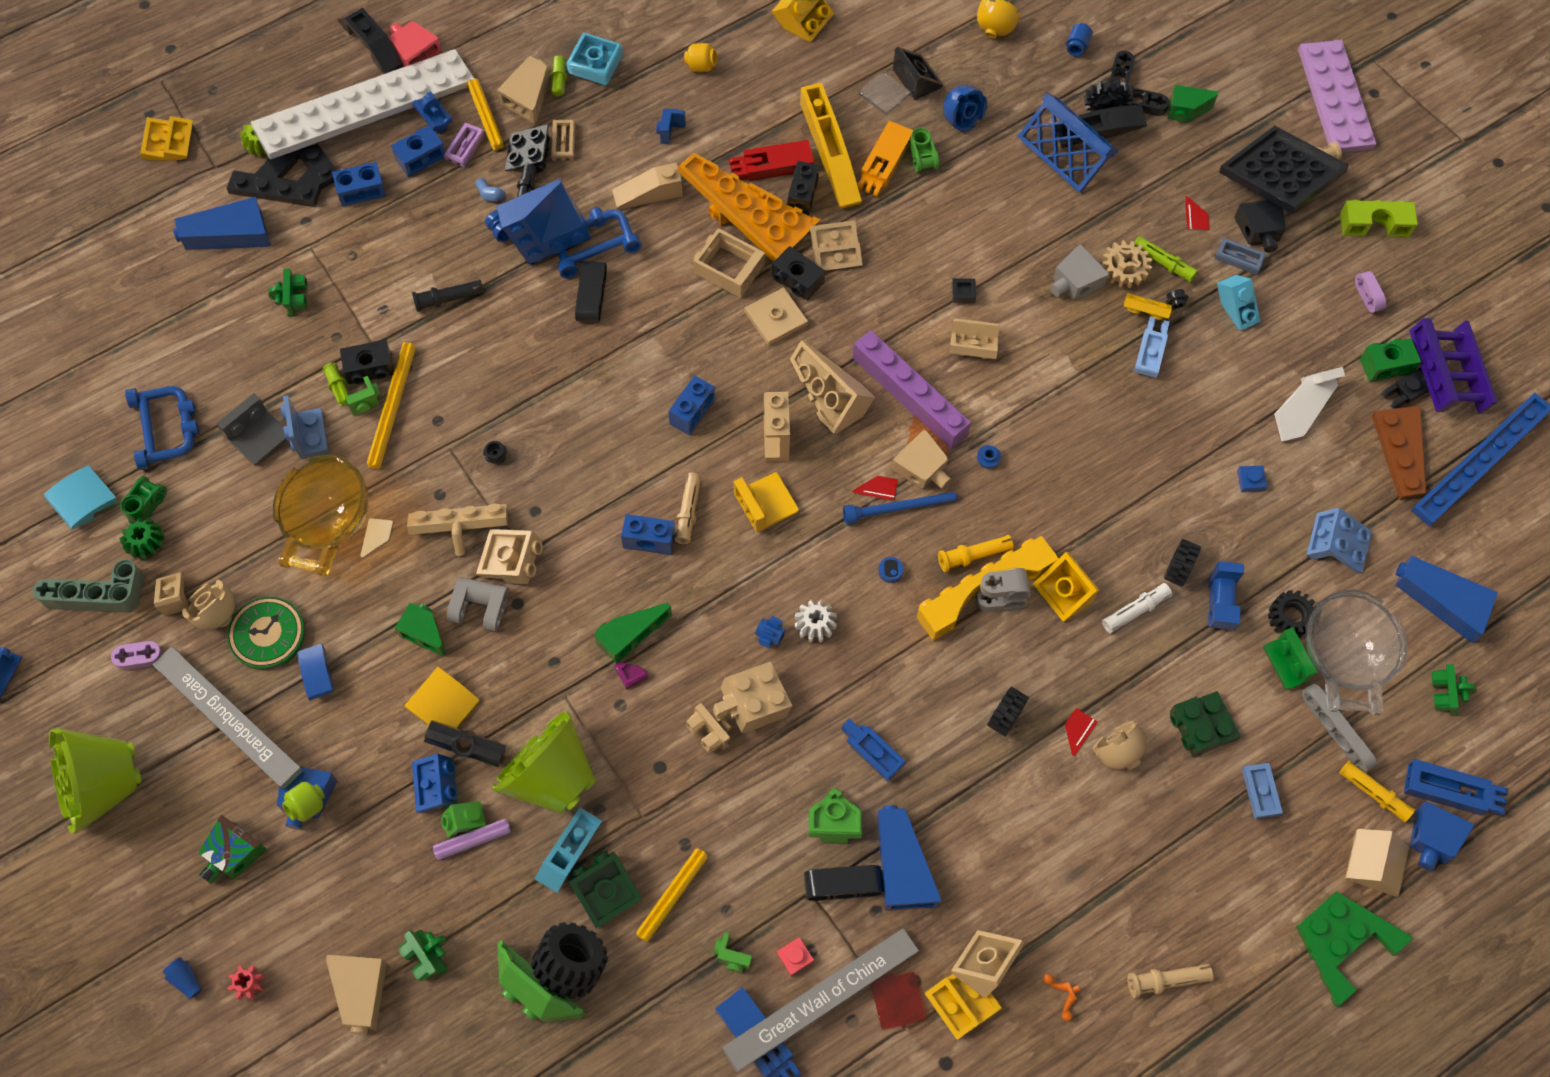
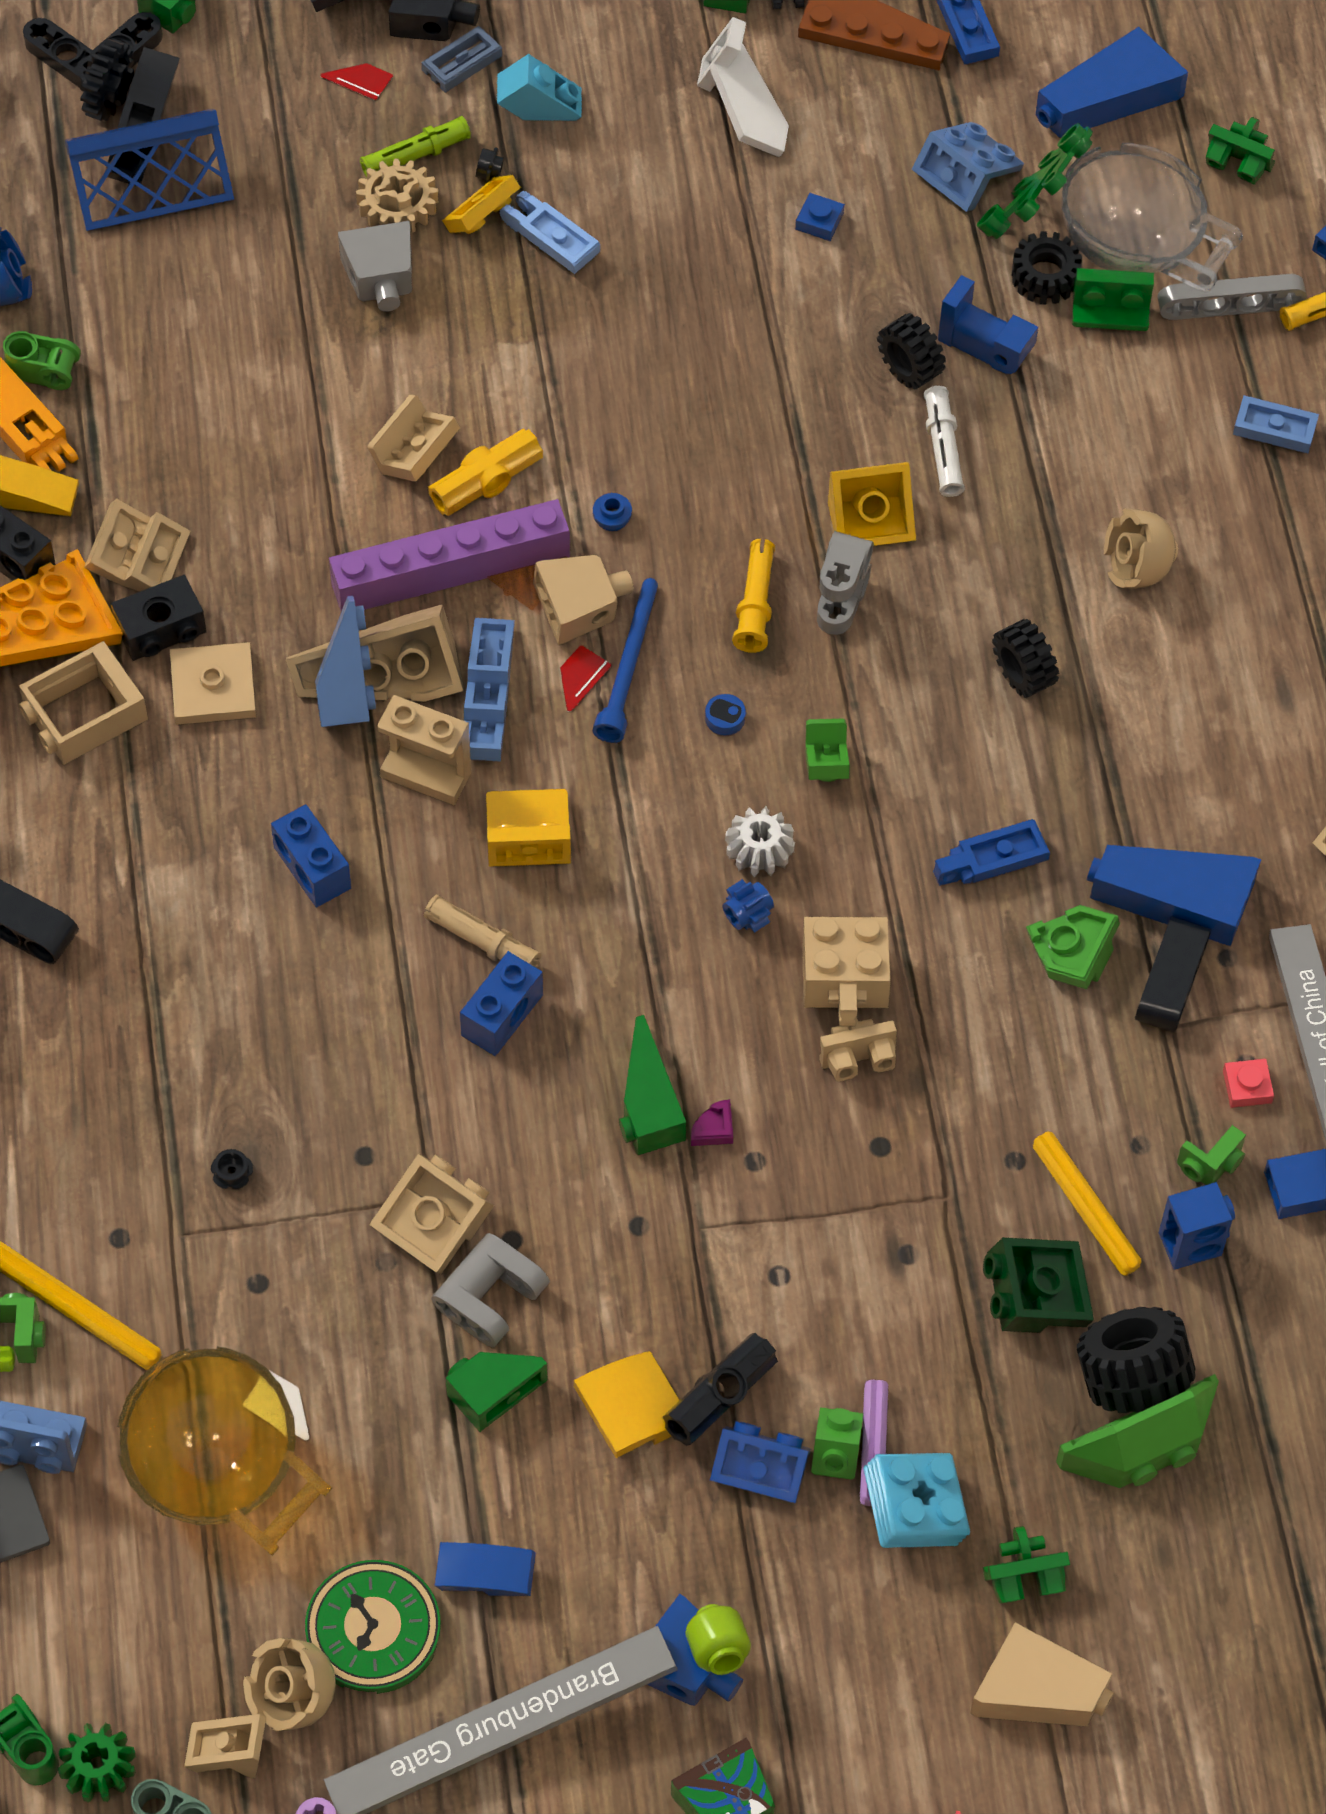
camera: 65 degrees left, 5 degrees down
tan plate [407,504,508,556] -> none
lime cone [491,711,597,814] -> none
medium azure slope [535,807,602,893] -> none
yellow arch [916,536,1059,641] -> none
black plate [952,278,976,303] -> none
red sticker [1065,708,1097,756] -> none
dark green plate [1170,691,1241,757] -> none
none -> medium blue slope [315,596,376,727]
none -> yellow piece [428,428,543,516]
none -> medium blue slope [464,618,515,761]
none -> bright green bracket [805,718,850,782]
none -> medium azure brick [863,1453,970,1548]
none -> green plant [977,123,1093,239]
none -> blue brick [1158,1182,1235,1270]

